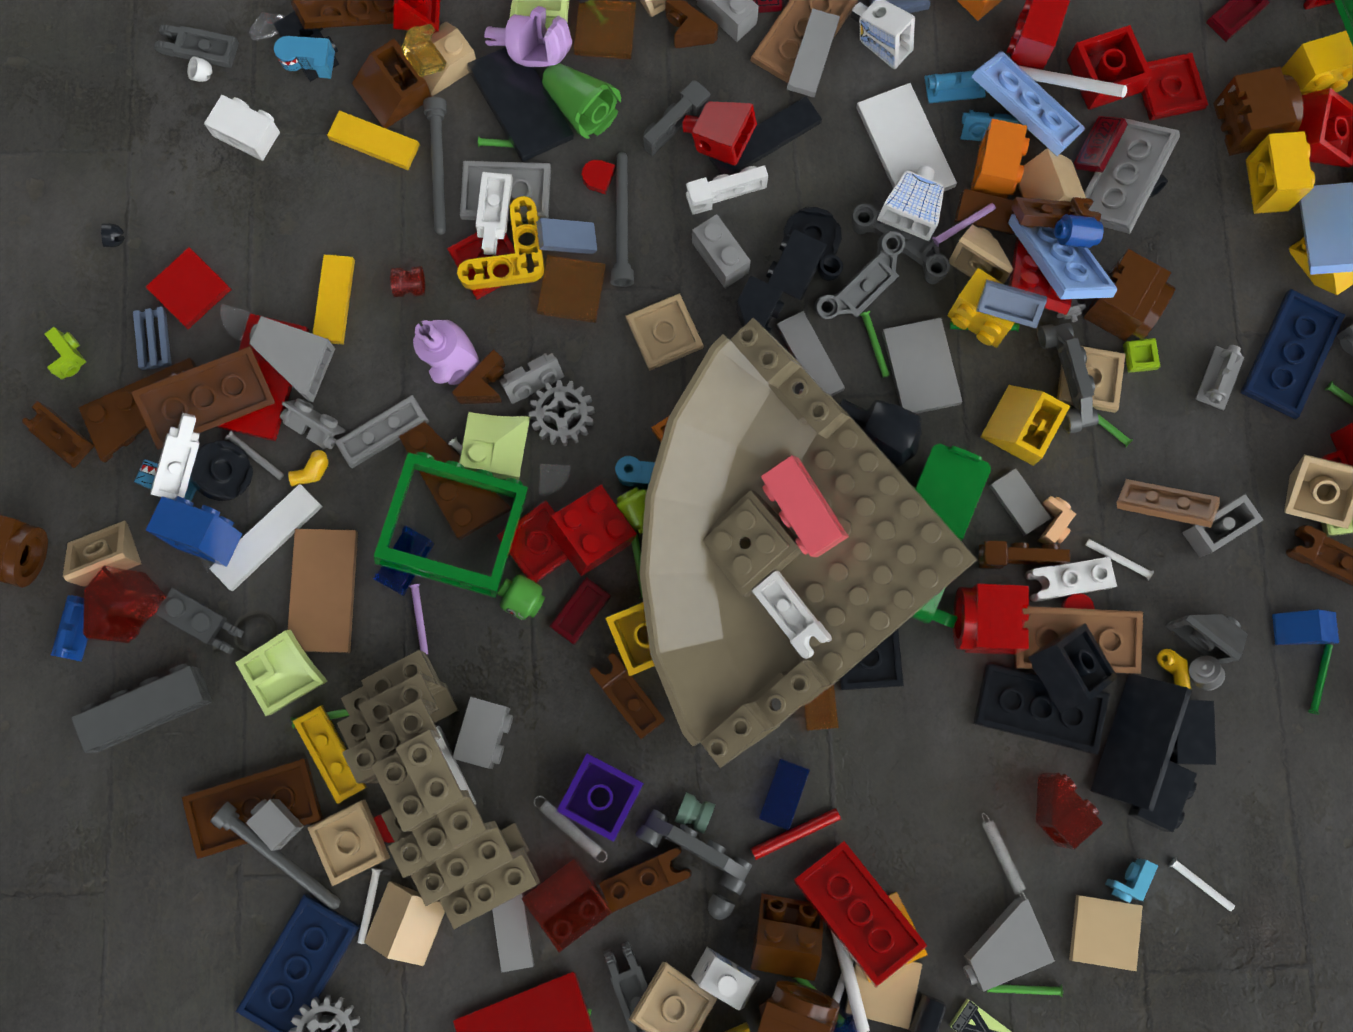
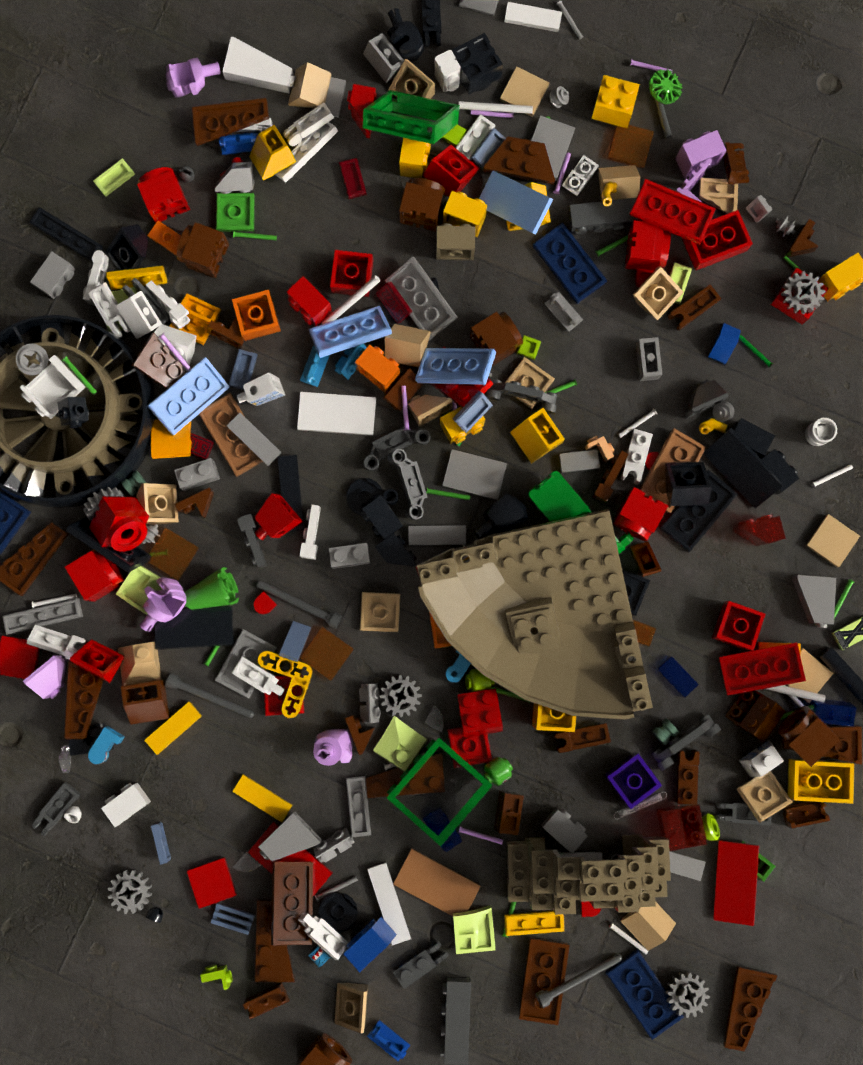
camera: 65 degrees left, 5 degrees up
clear red slope [83,565,167,643] -> none
light grey brick [246,799,304,851] -> none
yellow arm [288,450,329,486] -> none
tan tile [308,800,390,886] -> none
clear red wheel [390,266,425,297] -> none
clear yellow bracket [401,24,447,77] -> none
dark red tile [549,577,611,645] -> none
dark grey hinge [708,892,736,920] -> none
red bar [750,808,841,860] -> none
white plate [752,571,832,659] -> none
coral brick [761,455,849,557] -> none
white torso [877,166,944,241] -> none
white piece [982,813,1026,898] -> none
reddish brown plate [1011,197,1101,229] -> none
blue brick [1054,214,1104,248] -> none
medium azure bracket [1105,858,1158,903] -> none
medium nougat tile [1117,479,1220,528] -> none
red tile [1141,53,1208,121] -> none
none -> light grey gear [108,869,152,914]
none -> sand blue tile [151,822,171,865]
none -> dark tan brick [436,223,475,260]
none -> reddish brown hinge [494,790,524,835]
none -> reddish brown slope [630,541,661,577]
none -> lime brick [694,813,720,841]
none -> red brick [712,601,766,651]
none -> white wheel [805,418,837,446]

